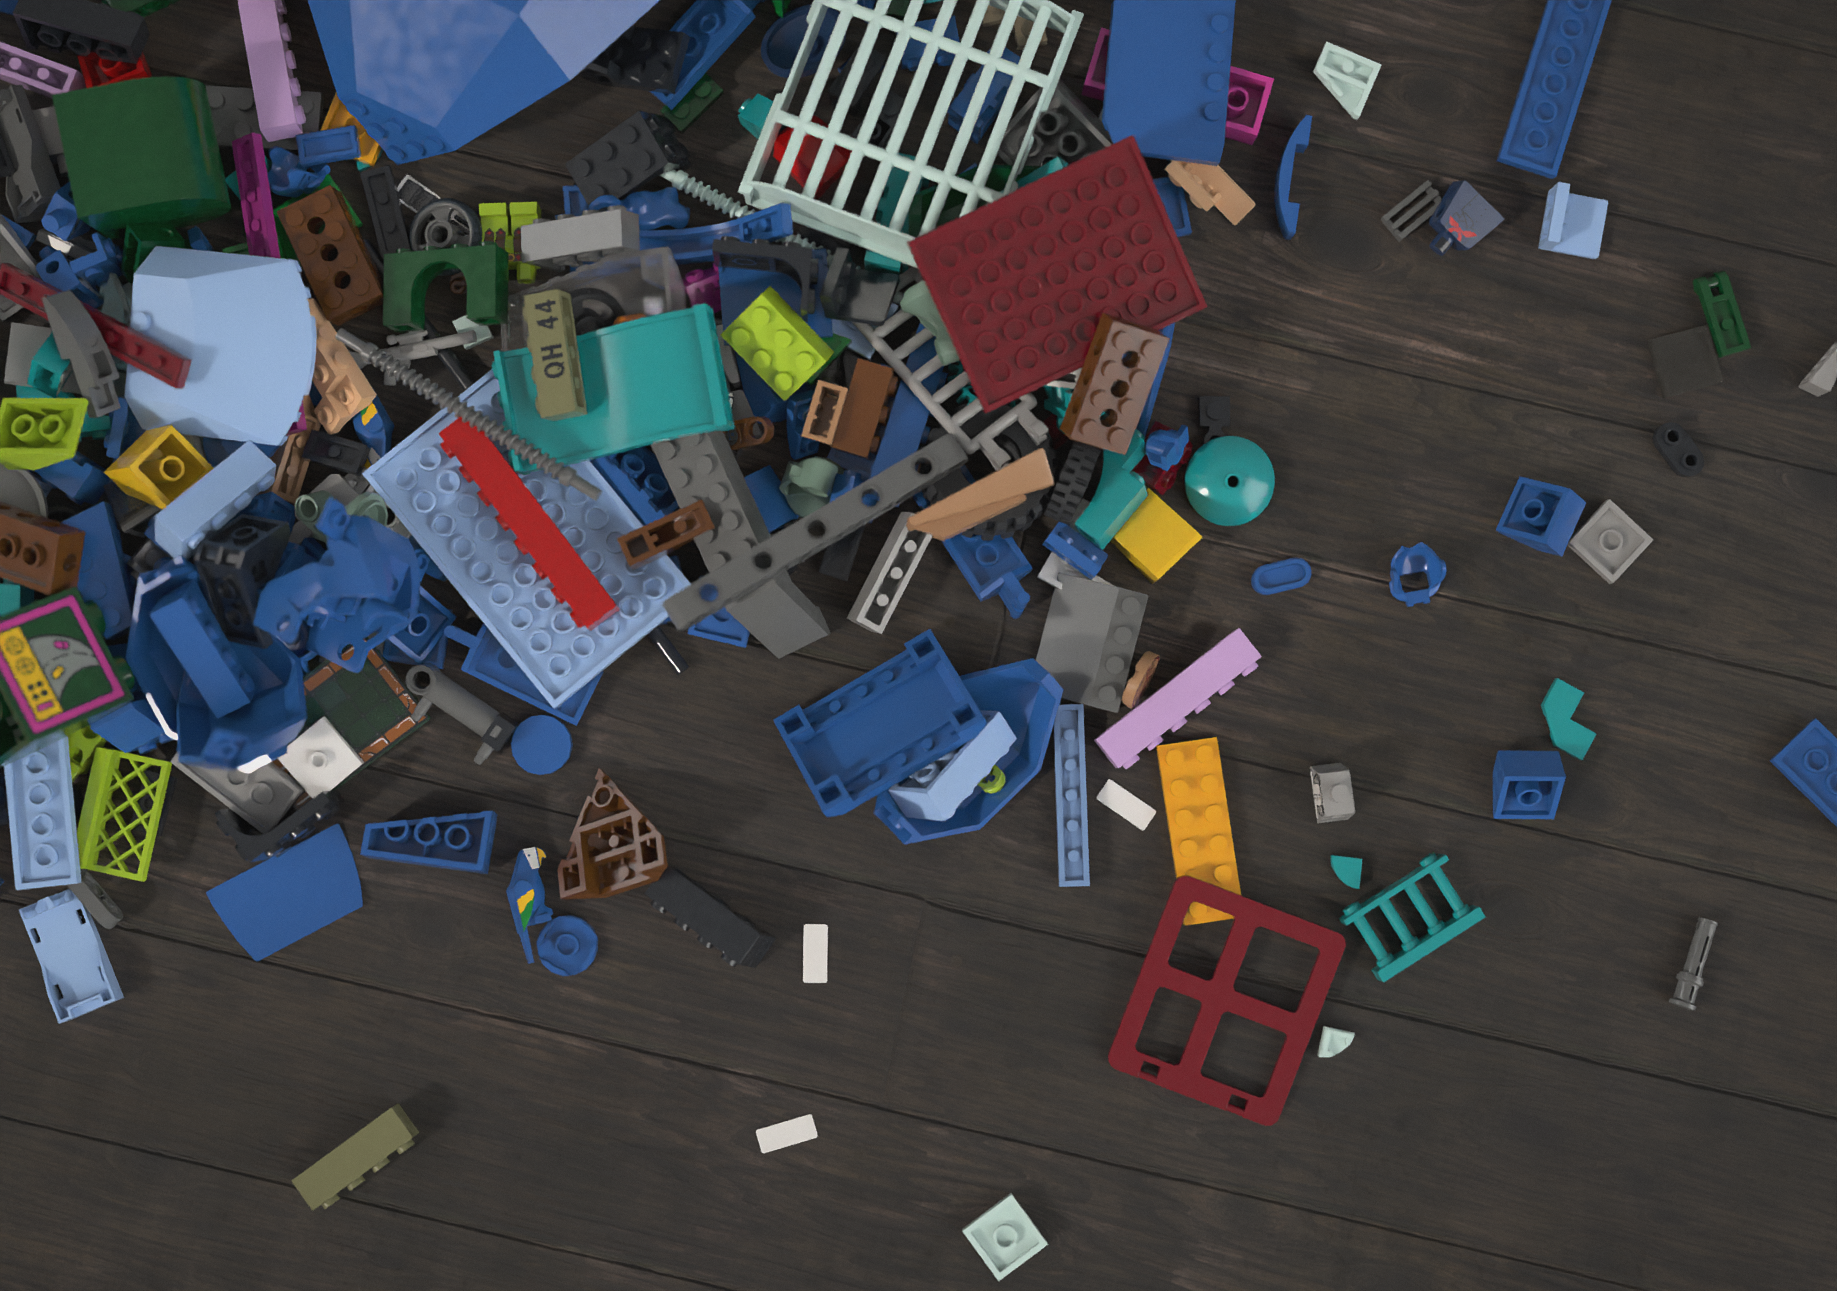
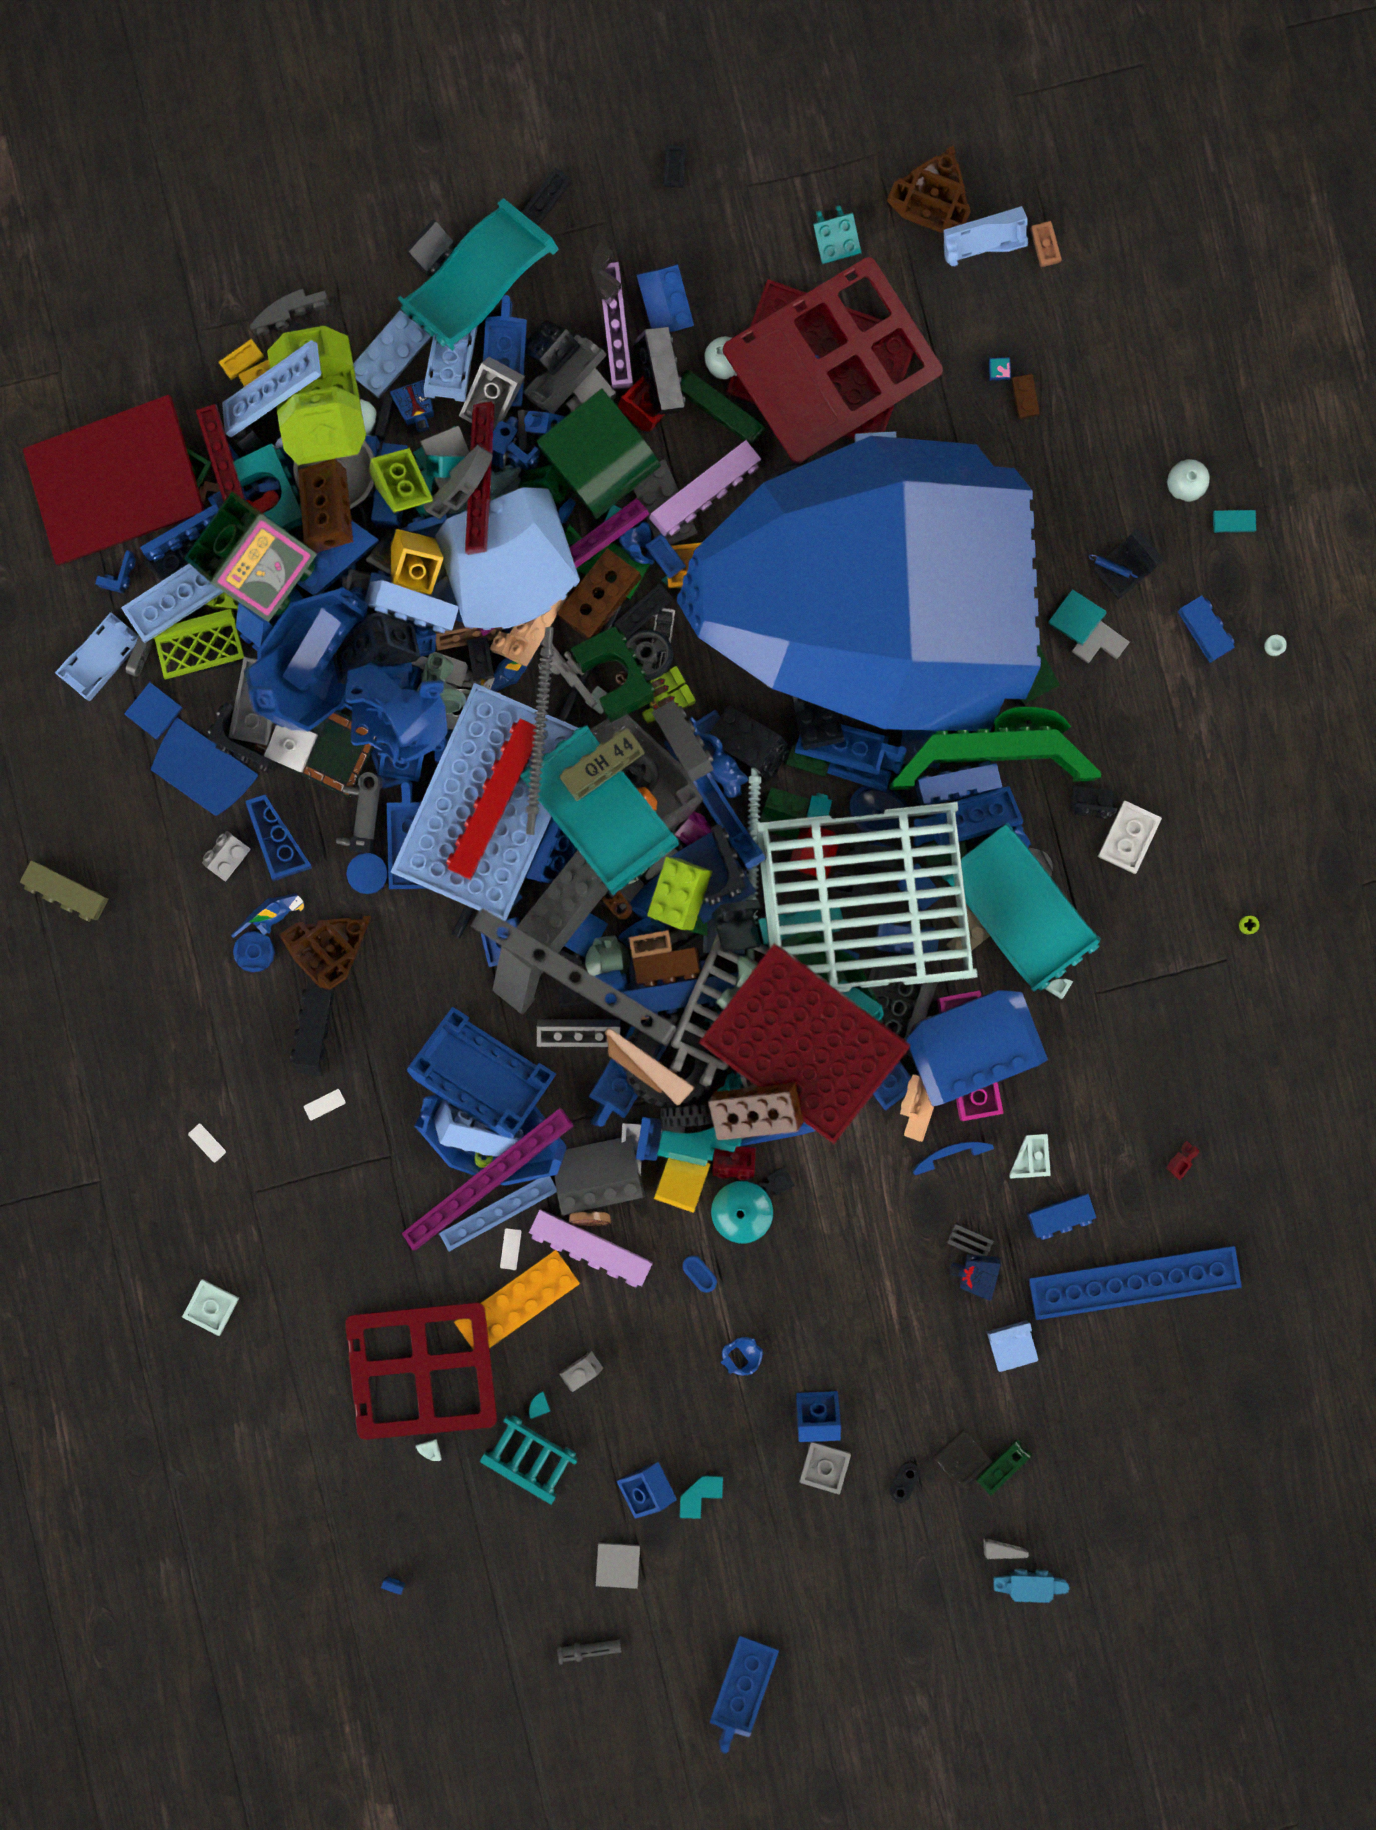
camera: 70 degrees right, 0 degrees up
reddish brown slope [617,499,715,570] -> none
blue piece [1145,425,1189,471] -> none
none -> blue tile [124,682,183,740]
none -> light grey bracket [202,831,251,881]
none -> blue tile [381,1576,405,1595]
none -> magenta plate [402,1109,574,1250]
none -> light grey tile [596,1542,640,1589]
none -> dark green slope [760,787,810,840]
none -> blue tile [827,762,892,792]
none -> blue brick [1027,1193,1096,1240]

